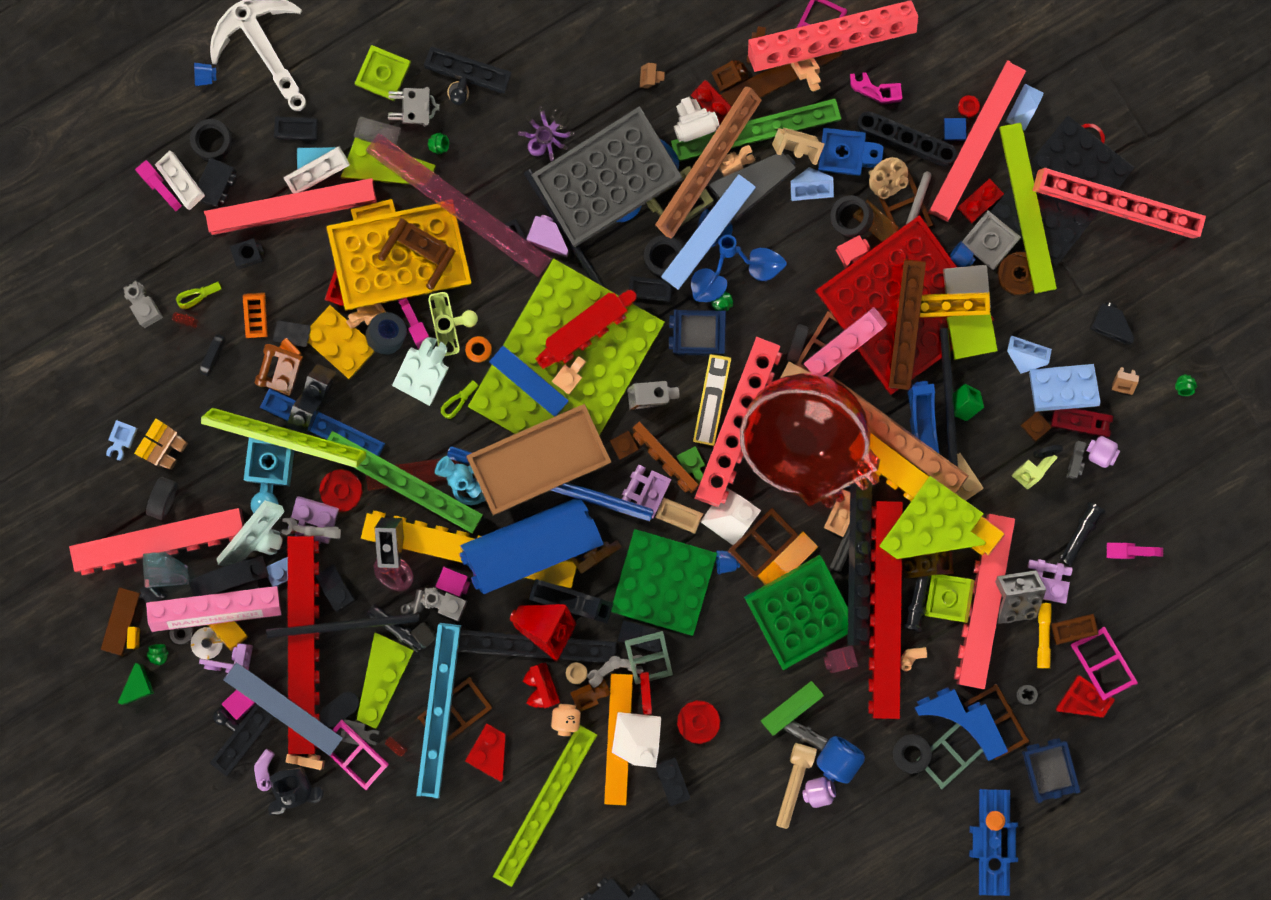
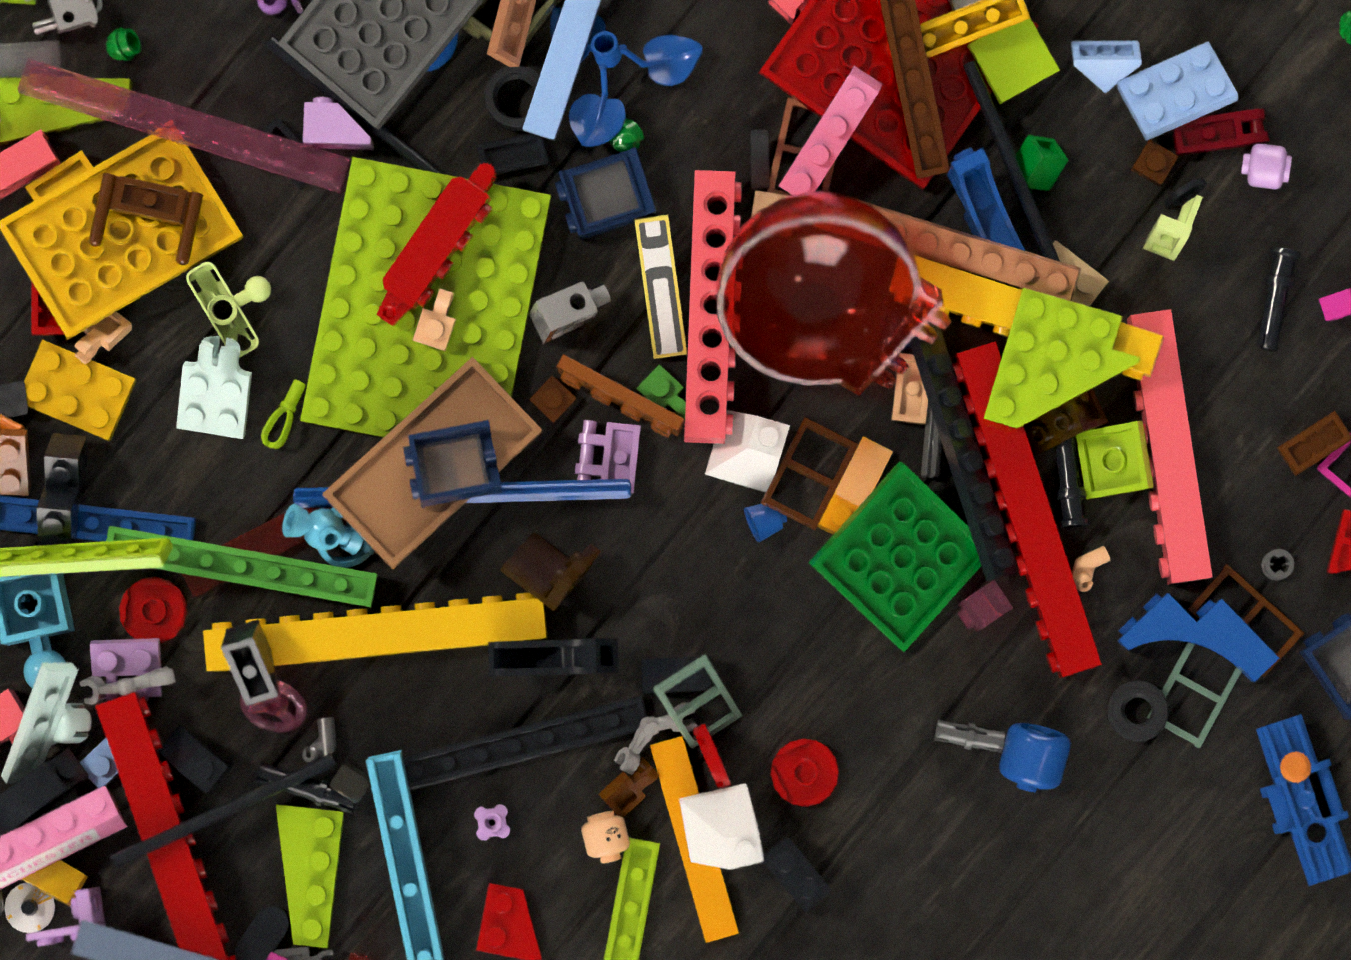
camera: 15 degrees left, 0 degrees up
black wheel [366,312,407,355] -> none
dark pink piece [398,298,429,350] -> none
reddish brown window [417,677,492,742] -> none
light grey brick [420,587,468,621] -> none
dark pink brick [436,567,471,597] -> none
blue cylinder [459,498,604,594] -> none
orange piece [465,336,492,363] -> none
blue tile [489,346,569,417] -> none
red slope [510,604,576,661] -> none
red tile [523,662,560,709] -> none
tan tile [566,662,587,684] -> none
green plate [611,529,717,636] -> none
tan tile [655,497,703,534] -> none
bright green tile [761,681,824,736] -> none
tan axle [776,743,817,829] -> none
lavender head [802,777,836,808] -> none
dark grey bracket [995,570,1046,624] -> none
lavender plate [1028,559,1072,604] -> none
yellow piece [1037,603,1051,668] -> none
dark grey plate [1066,441,1086,479] -> none
medium nougat tile [1112,367,1139,395] -> none
none -> window [403,420,502,508]
none -> lavender plate [474,805,510,841]

